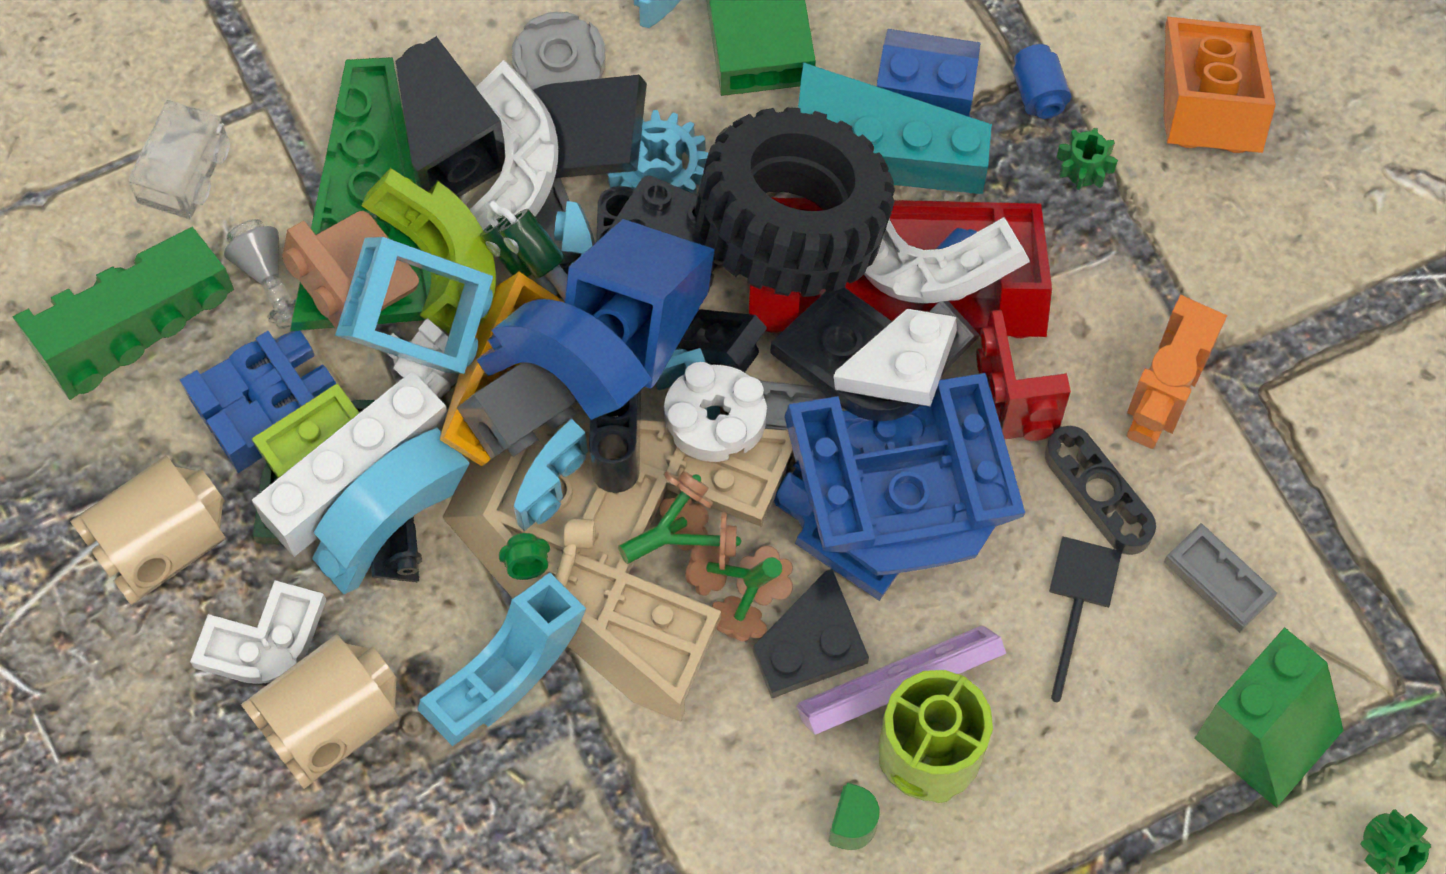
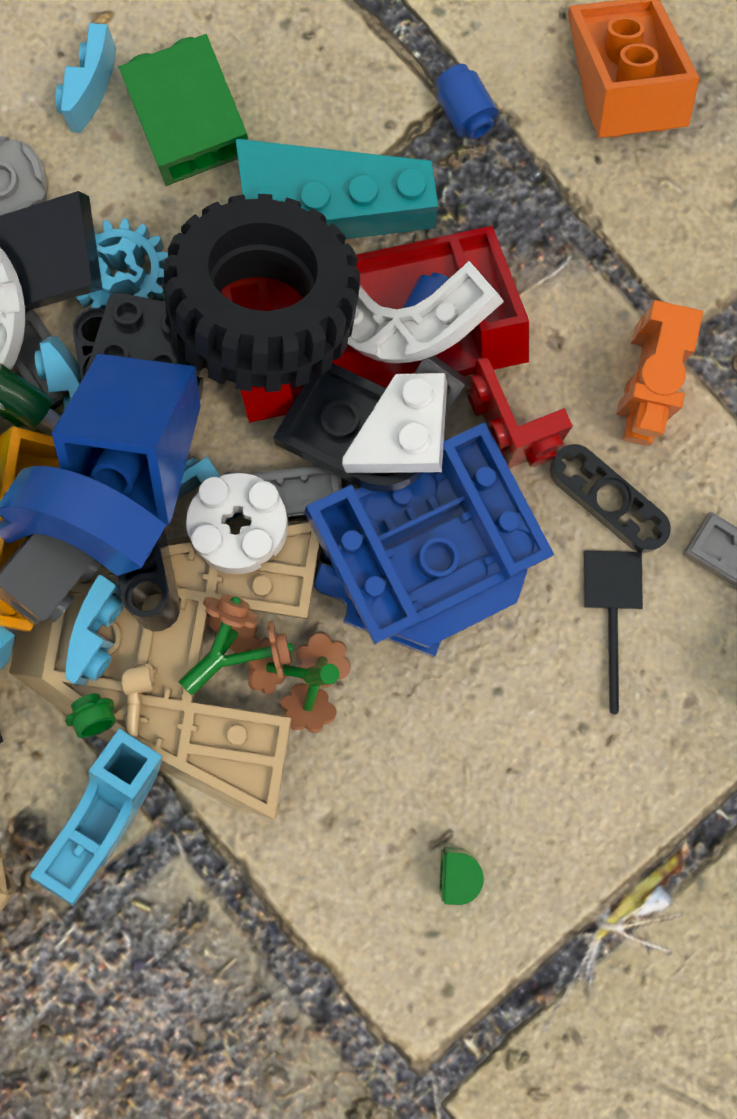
camera: 15 degrees left, 15 degrees up
black slope [675,309,767,373] -> none
black wing [753,569,869,698] -> none
lavender tile [796,625,1006,735] -> none
blue slope [877,29,981,117] -> none
lime cylinder [878,670,993,803] -> none
green gear [1056,128,1118,190] -> none

